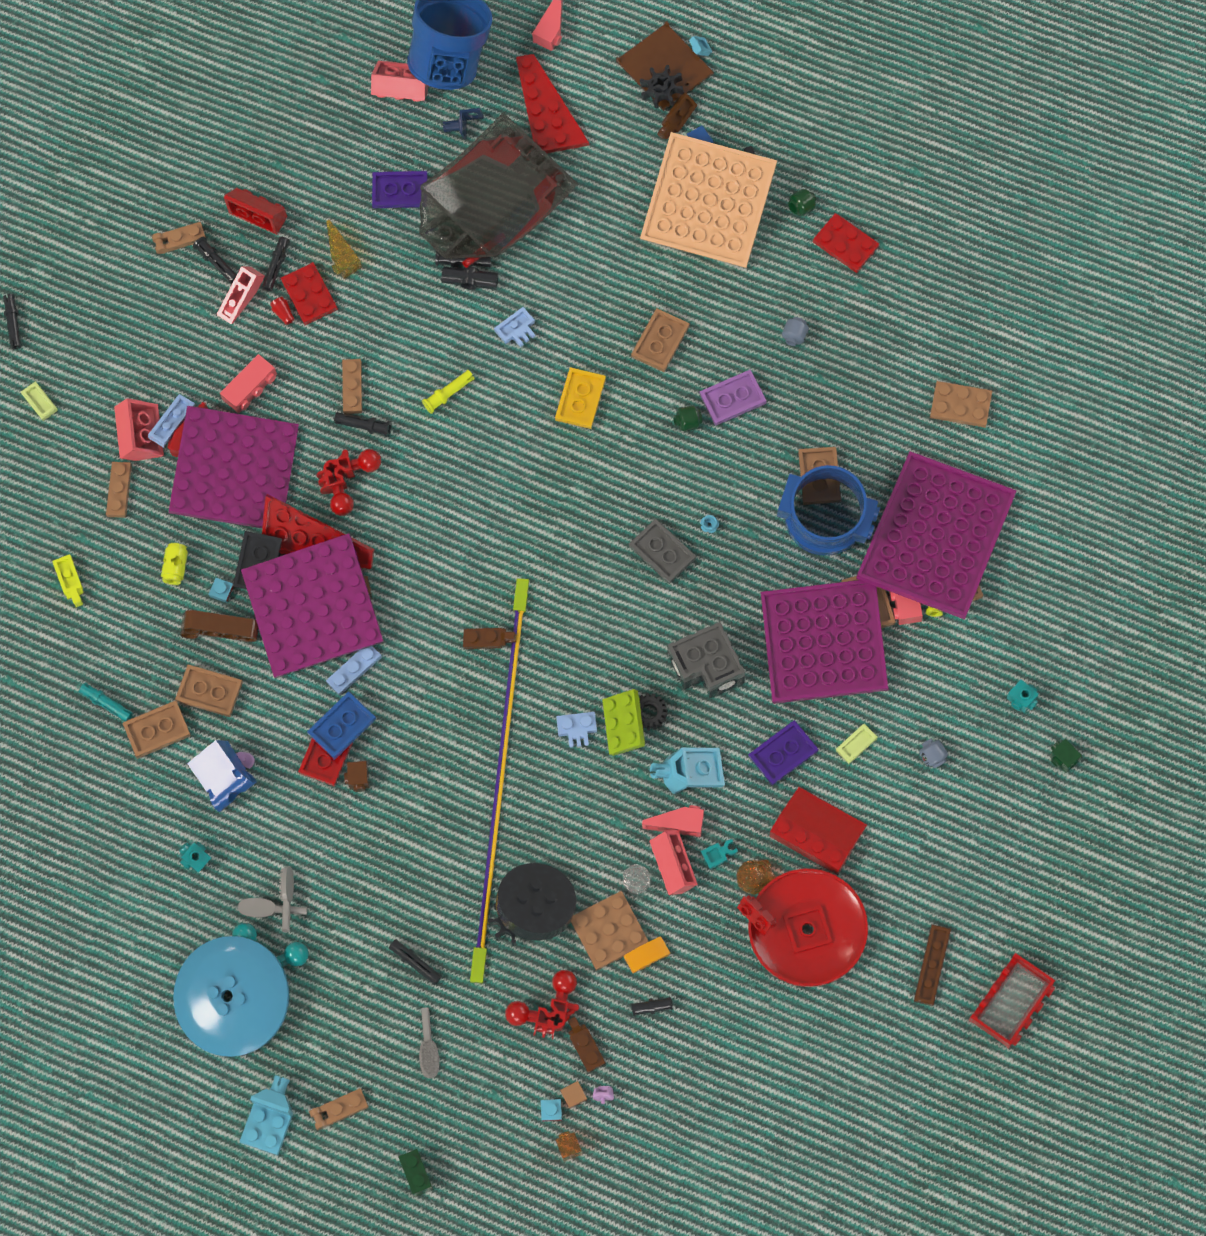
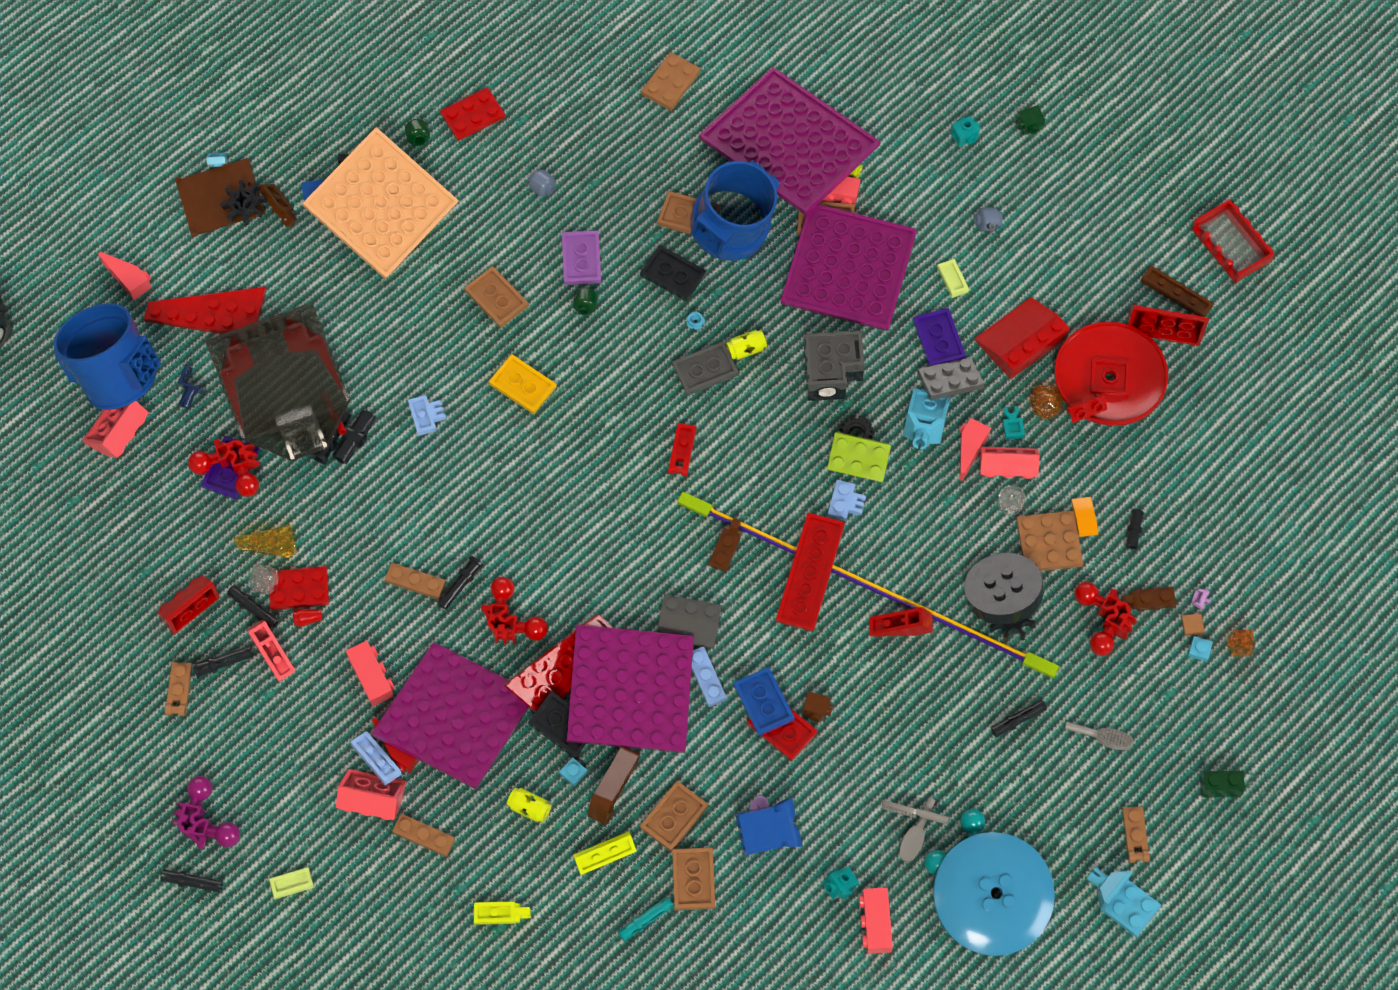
camera: 75 degrees left, 5 degrees down
neon yellow pin [422,370,475,414] -> none
none -> magenta piece [171,776,240,850]
none -> red piece [188,439,260,497]
none -> clear wheel [249,565,278,594]
none -> neon yellow plate [573,831,637,875]
none -> black plate [640,245,707,302]
none -> dark grey slope [657,594,722,649]
none -> red plate [668,423,697,477]
none -> neon yellow piece [726,330,767,360]
none -> red plate [776,513,845,632]
none -> coral brick [859,888,893,954]
none -> red slope [869,607,933,637]
none -> plate [917,357,984,401]
none -> red slope [1127,305,1209,346]

